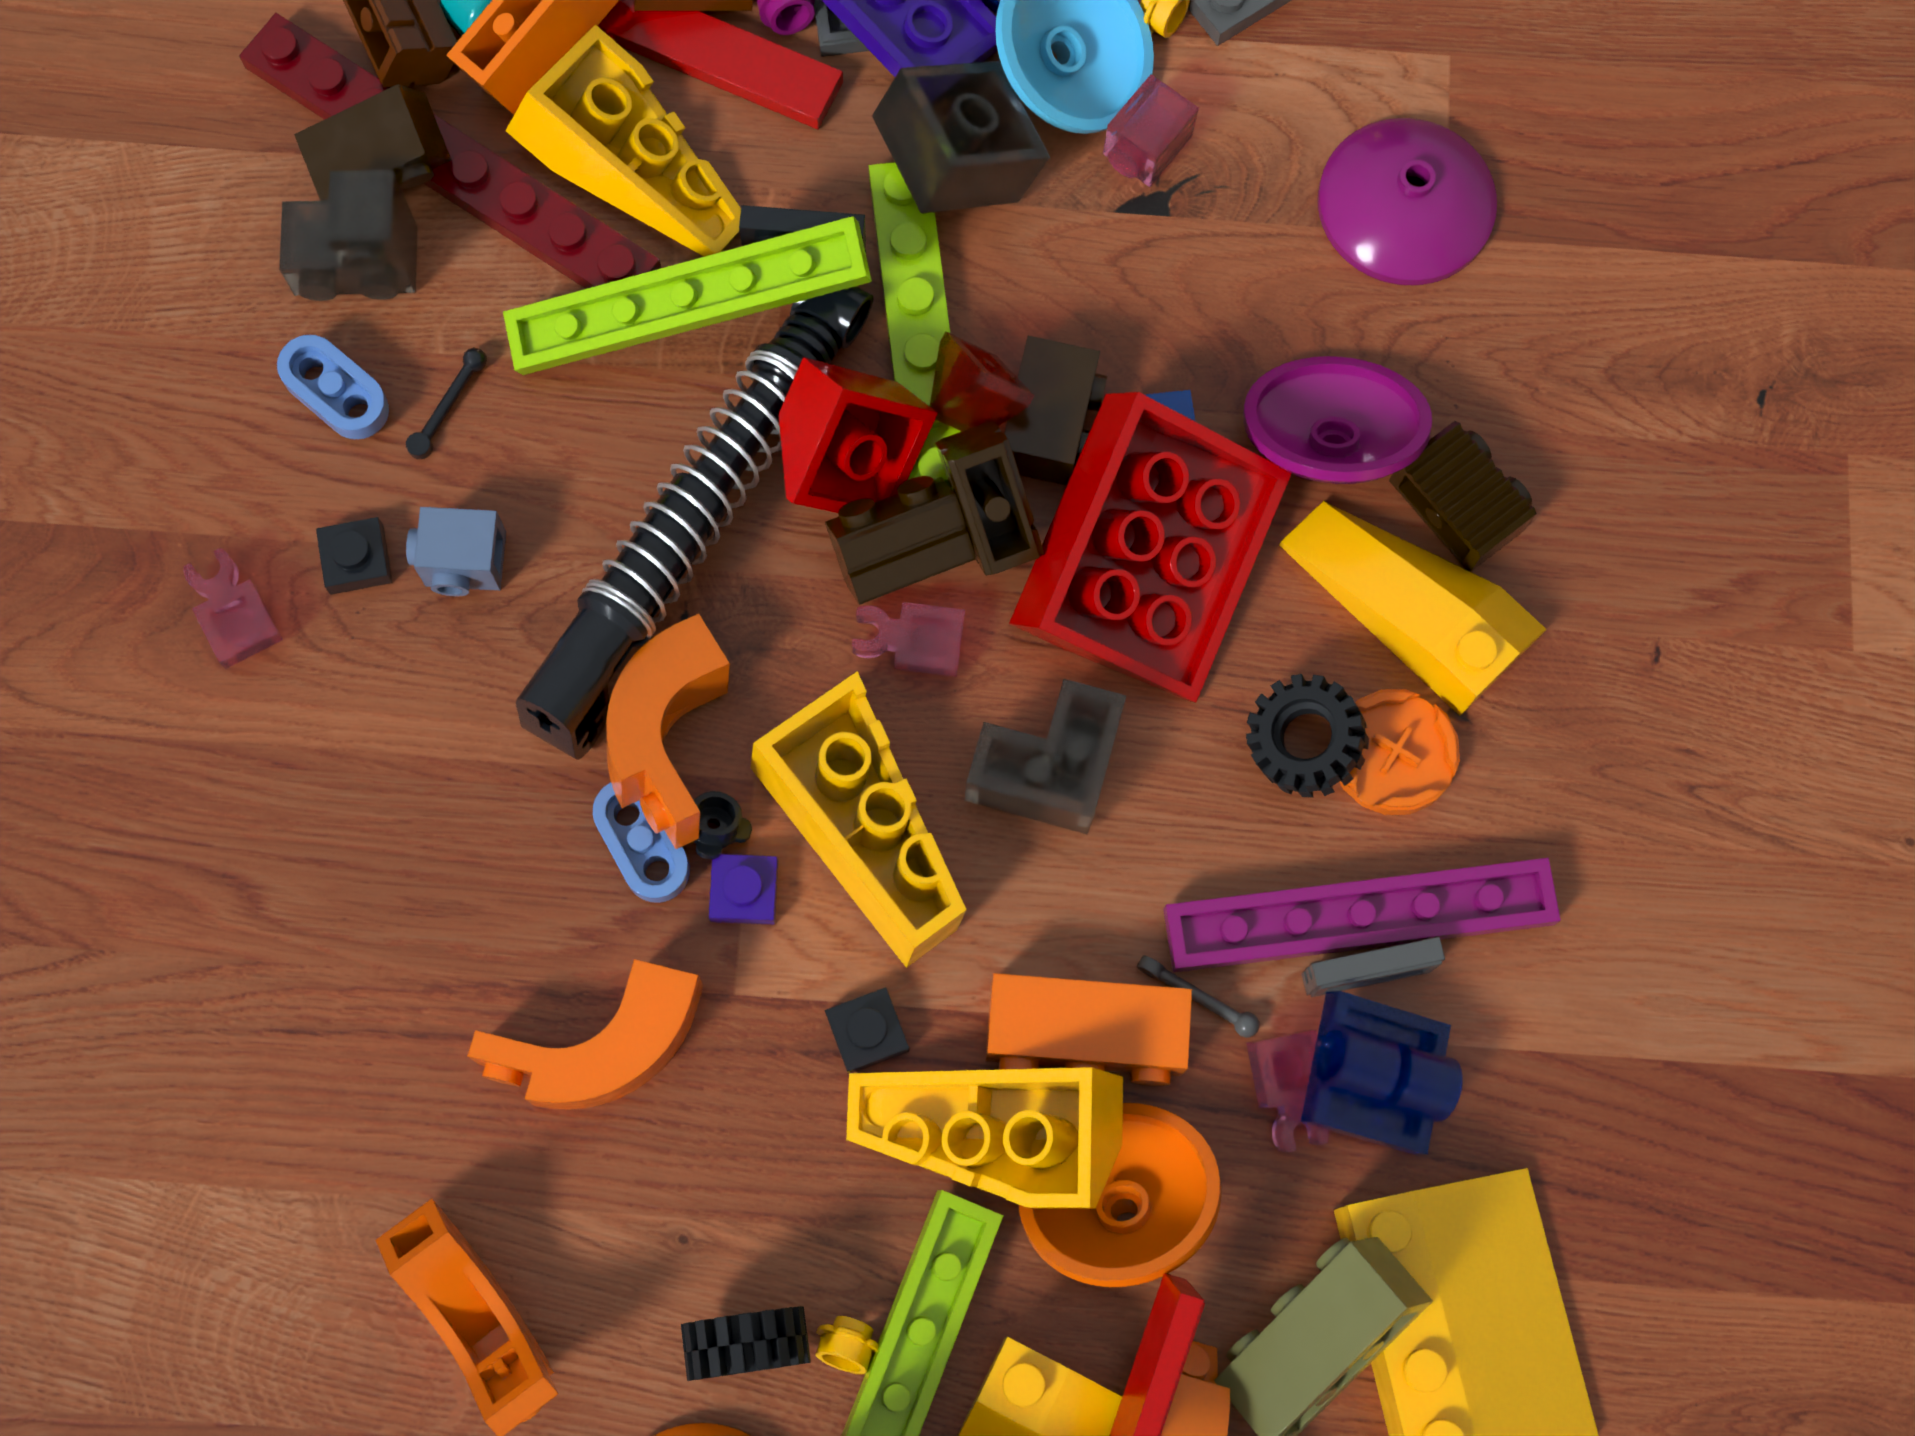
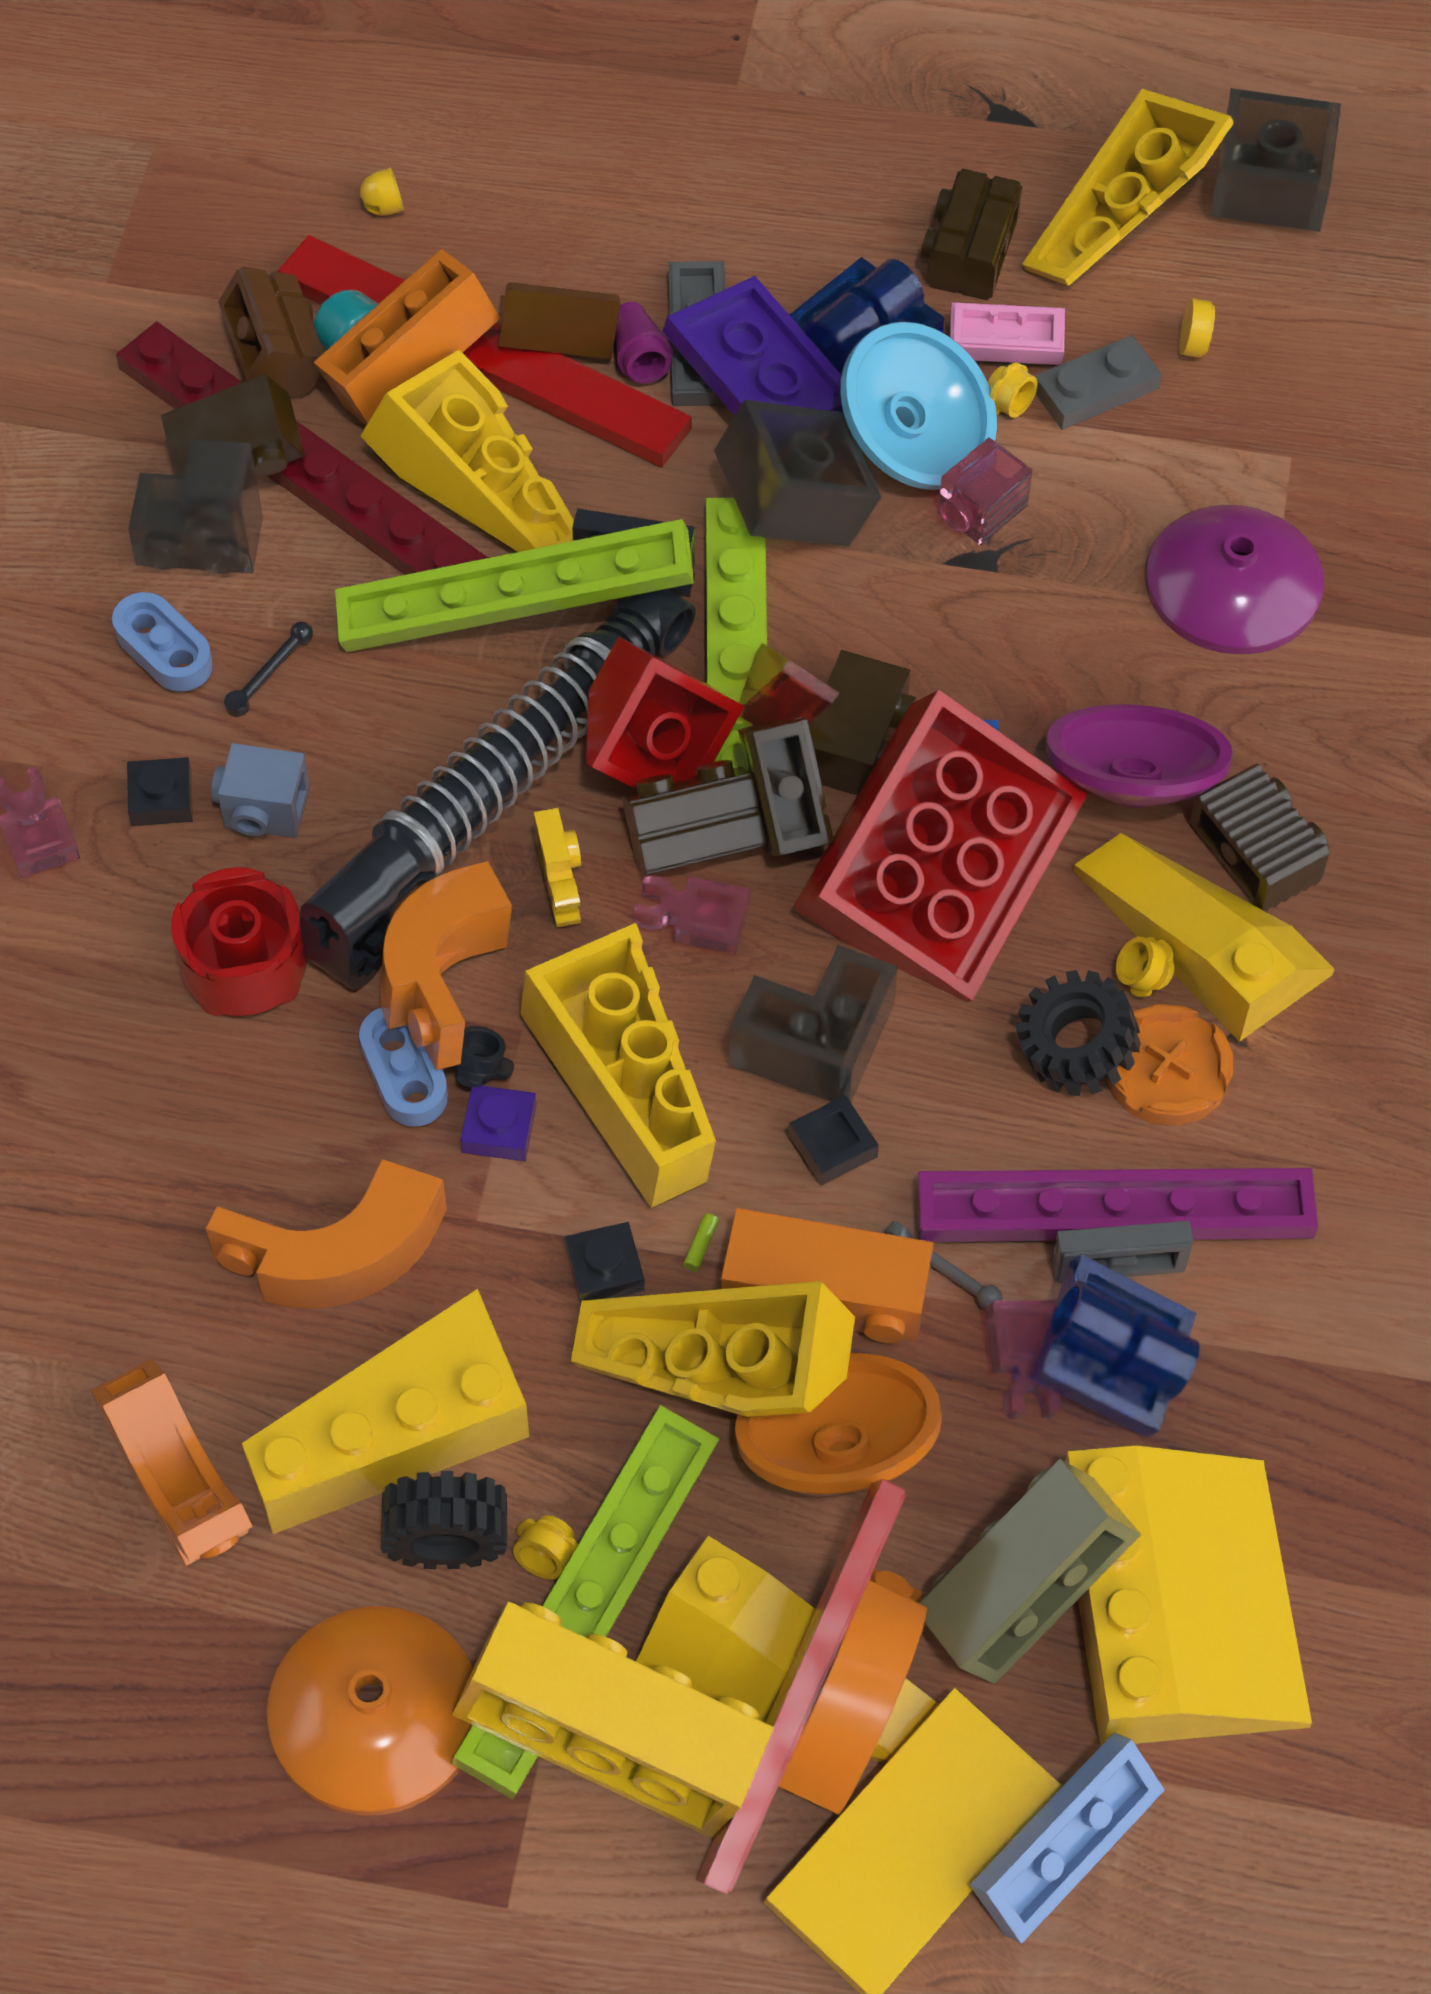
camera: 10 degrees right, 15 degrees down
none -> red brick [171,867,307,1016]
none -> yellow wedge [242,1289,530,1534]
none -> yellow plate [534,808,581,927]
none -> lime piece [683,1213,719,1272]
none -> black plate [789,1095,879,1185]
none -> yellow plate [1116,937,1175,998]

